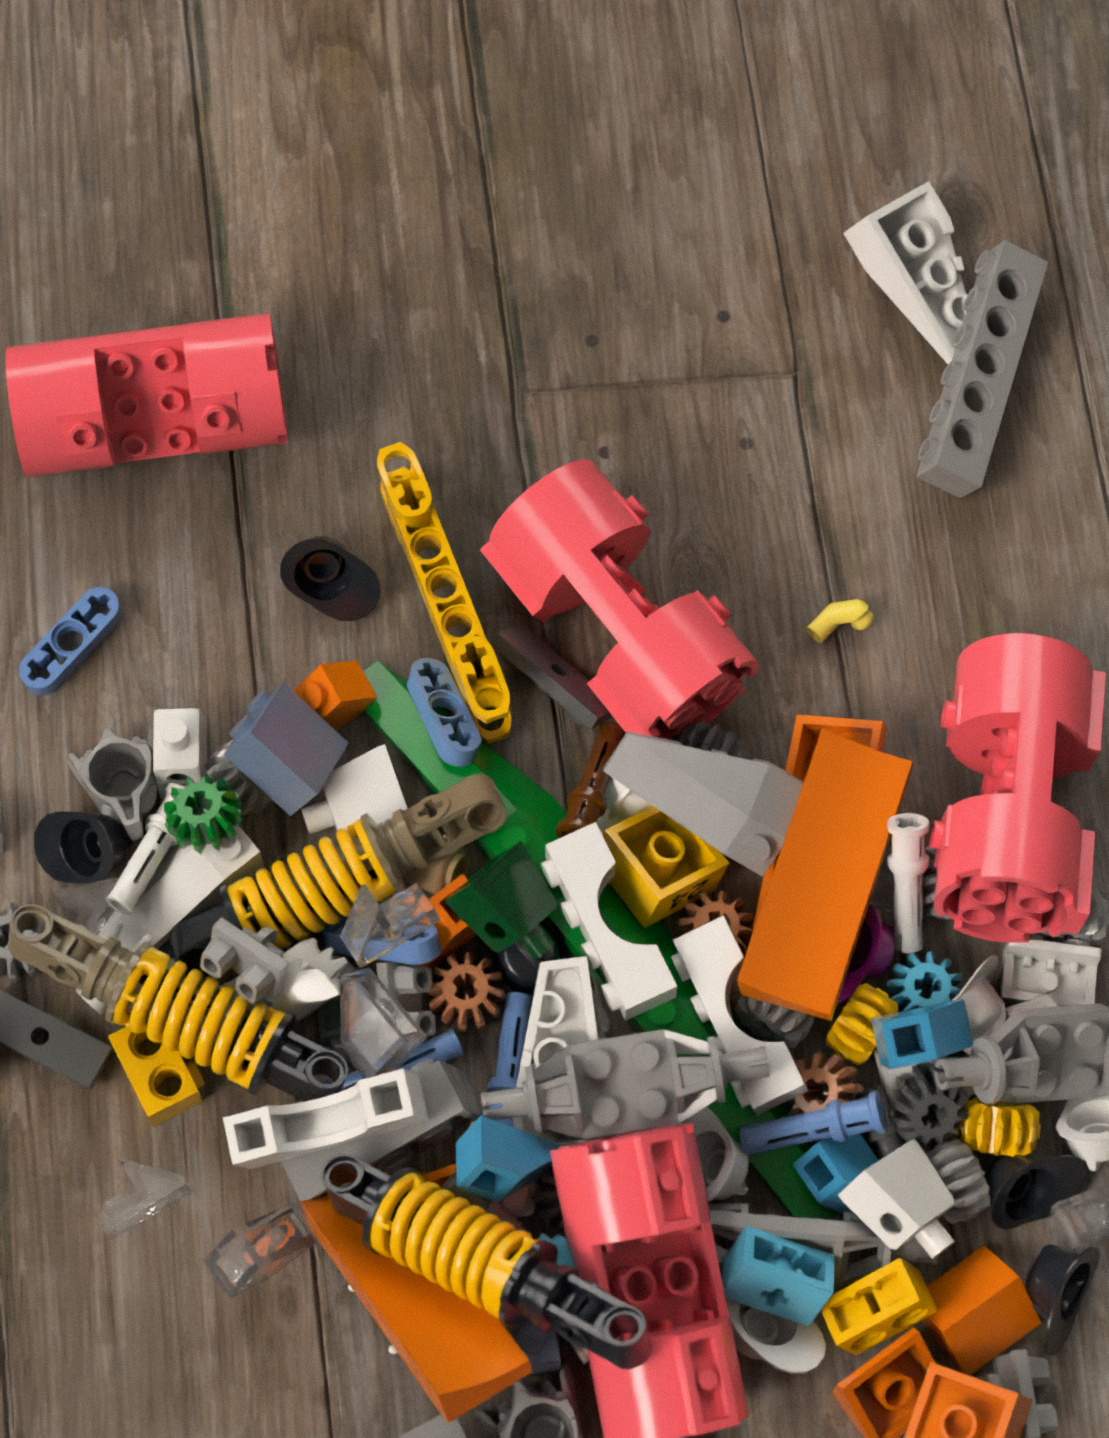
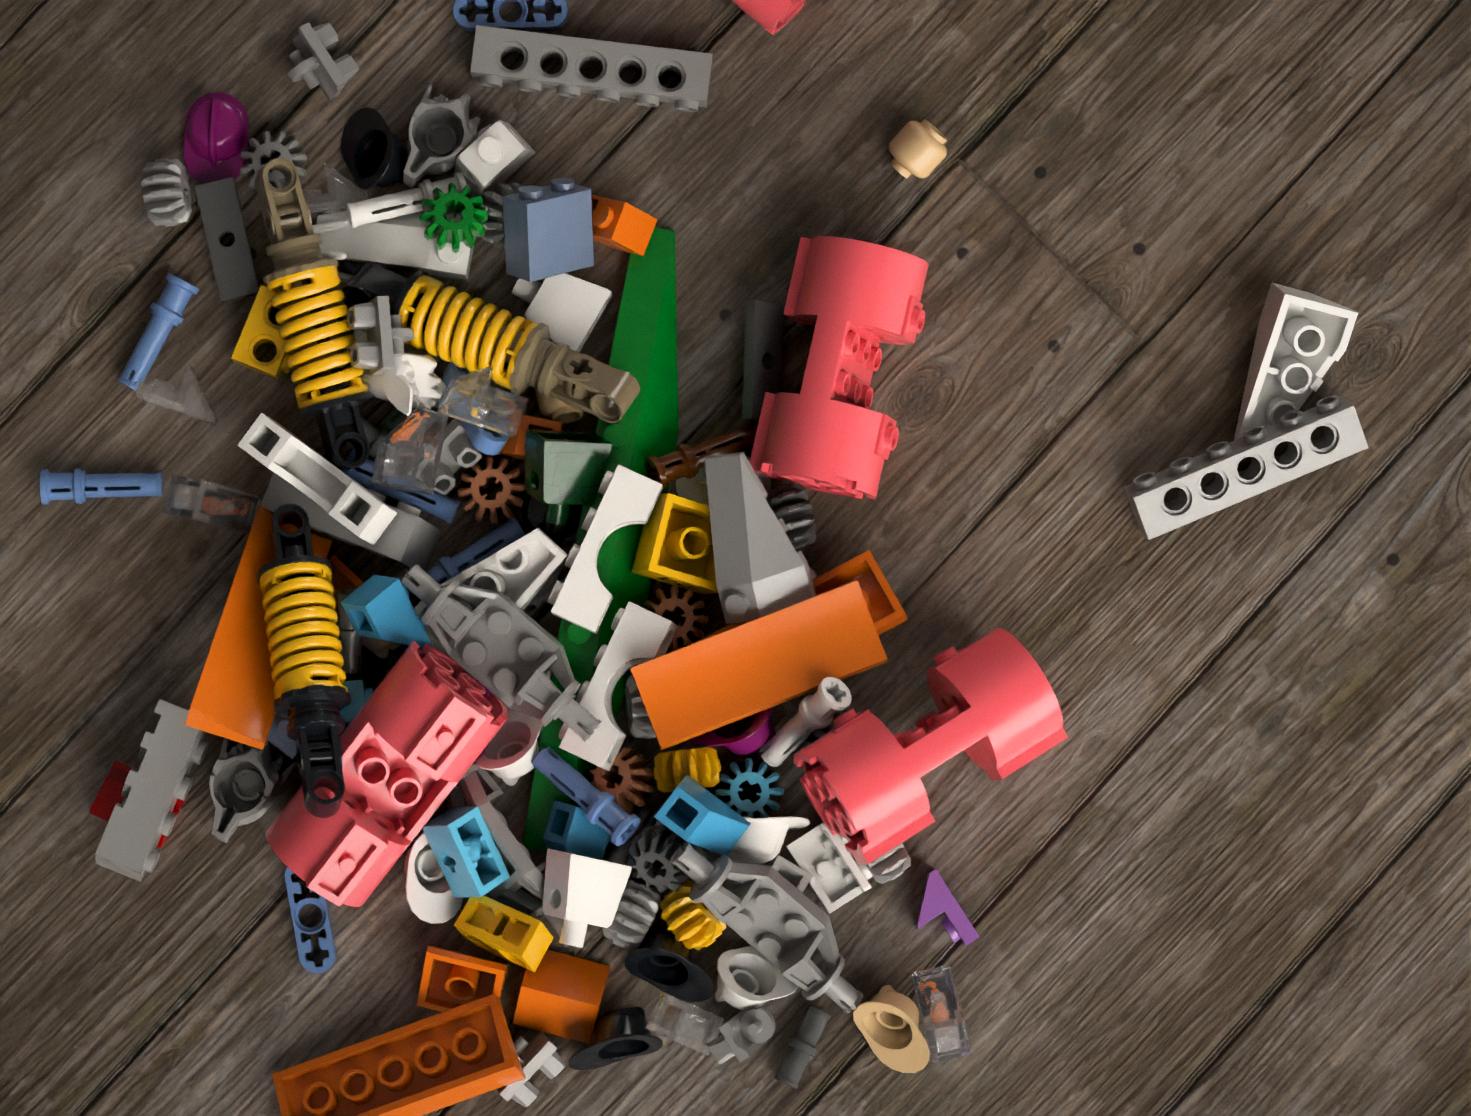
camera: 45 degrees right, 15 degrees up
black piece [280,536,381,621] -> none
yellow piece [377,442,511,744] -> none
medium blue beam [407,658,481,767] -> none
light yellow arm [806,599,874,643] -> none
none -> medium blue pin [40,468,163,505]
none -> medium blue pin [117,273,200,392]
none -> light grey brick [470,25,713,112]
none -> tan head [889,119,947,179]

